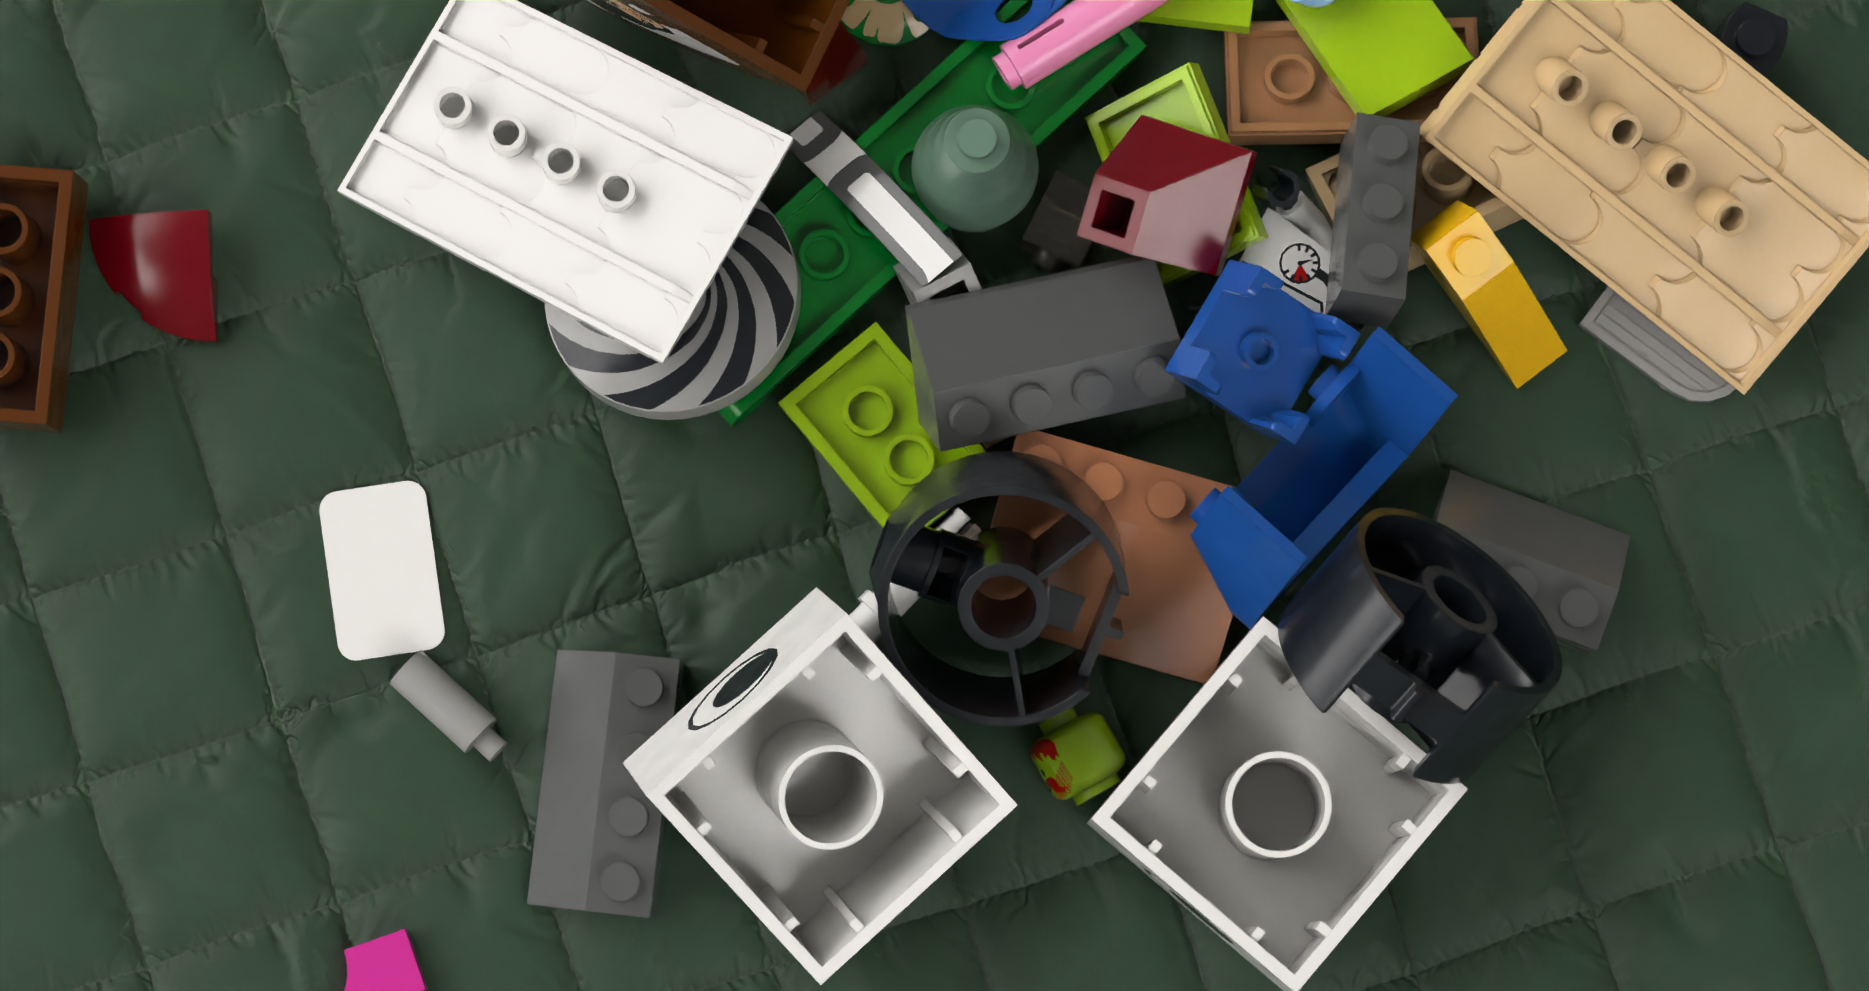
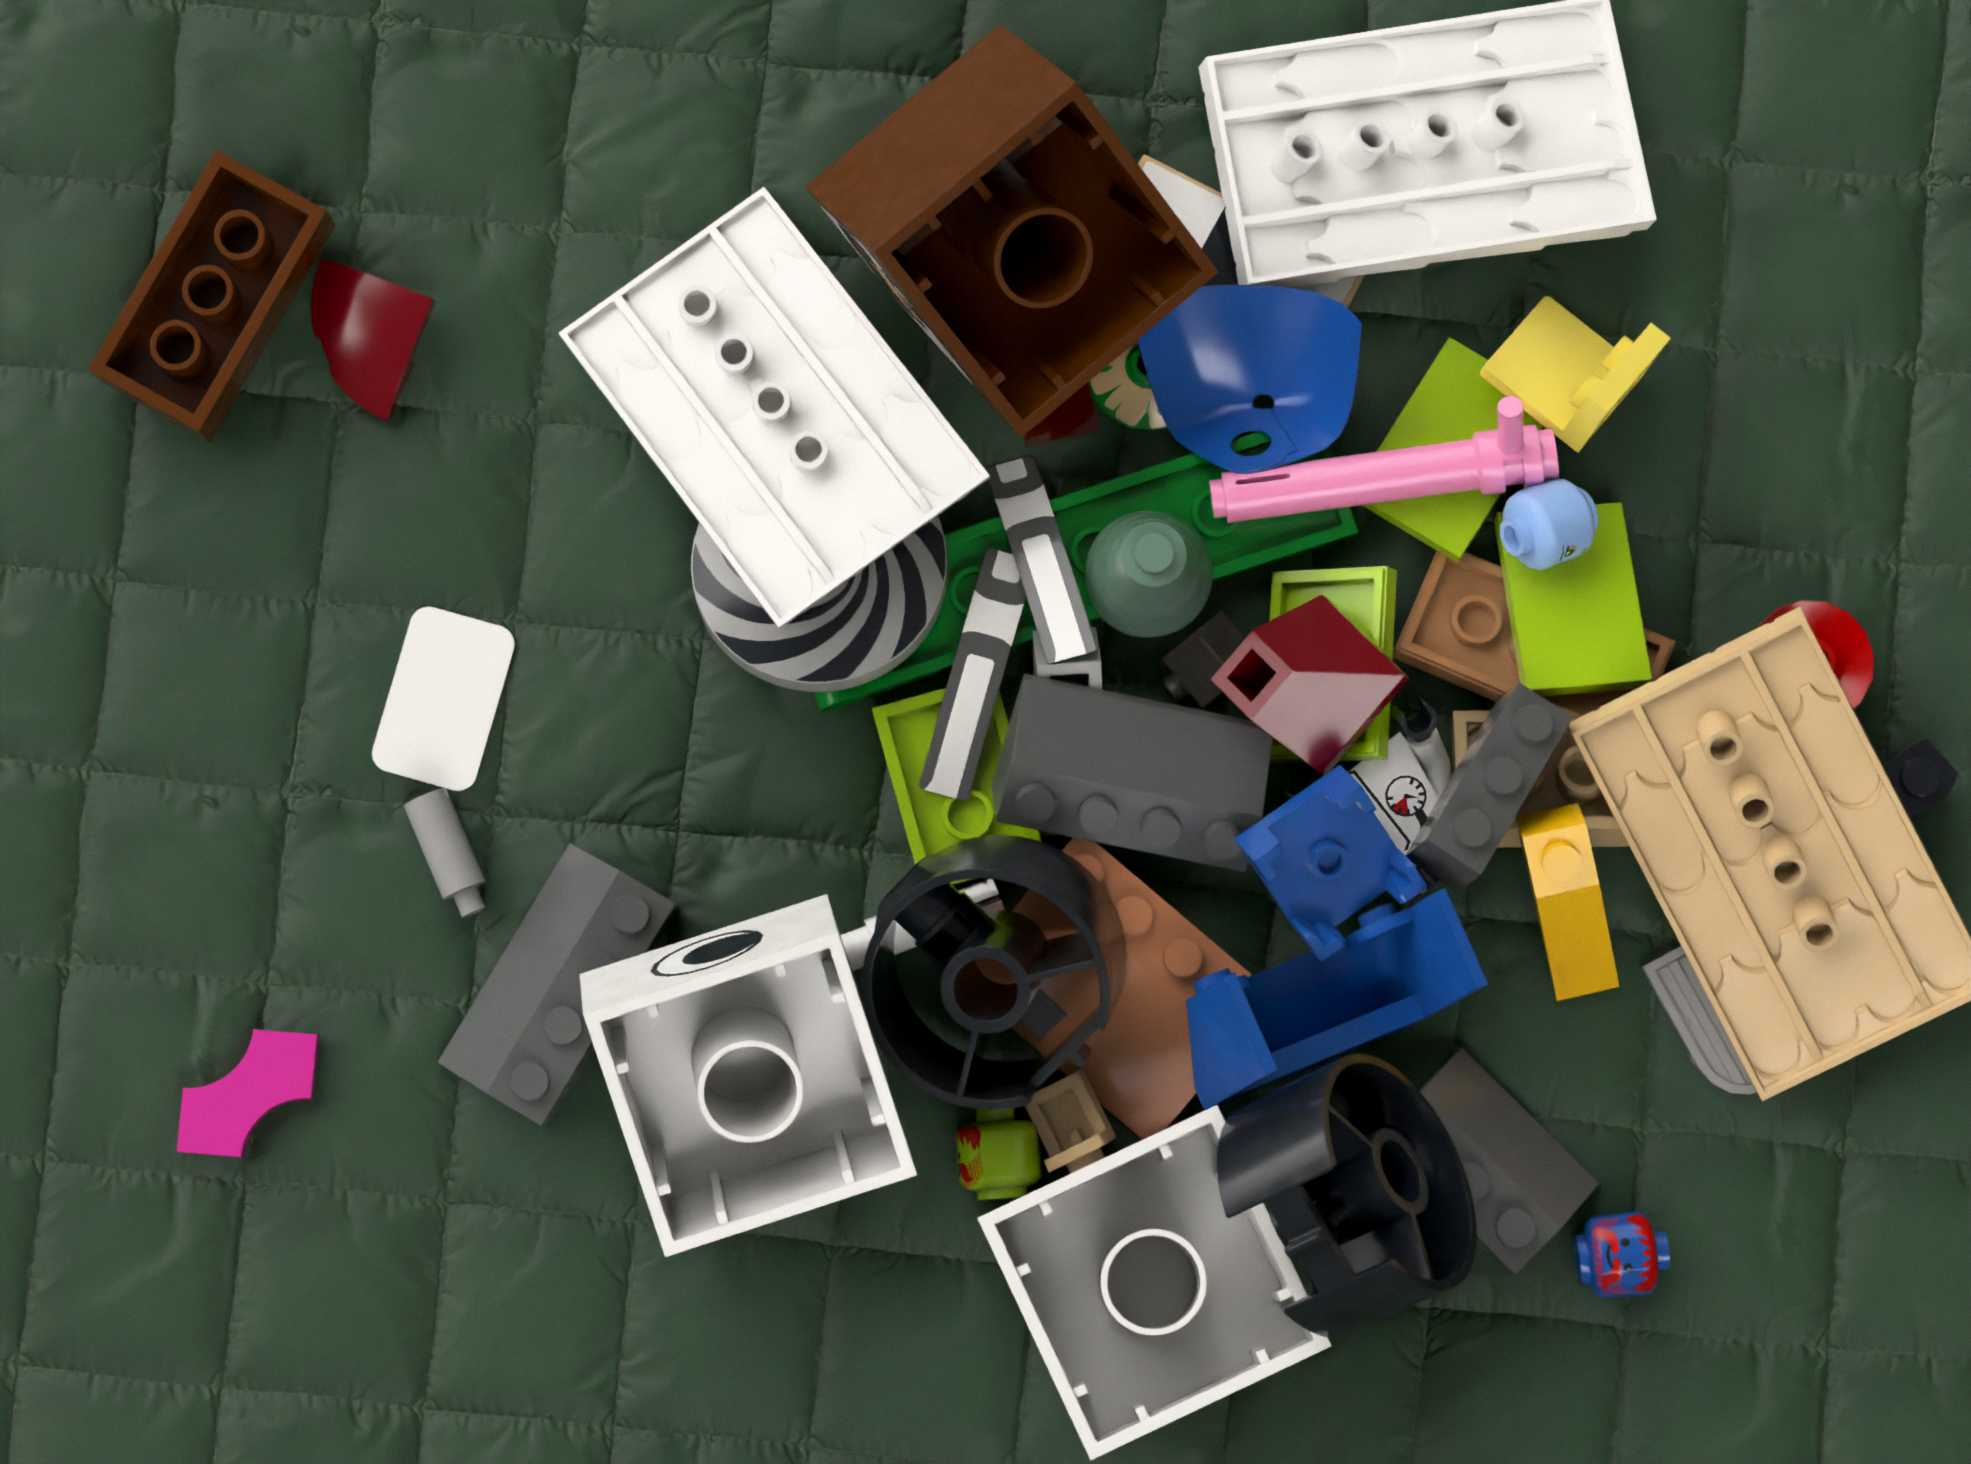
camera: 25 degrees right, 0 degrees up
none -> sticker [919,548,1026,801]
none -> tan bracket [1024,1069,1117,1174]
none -> blue head [1573,1211,1670,1300]

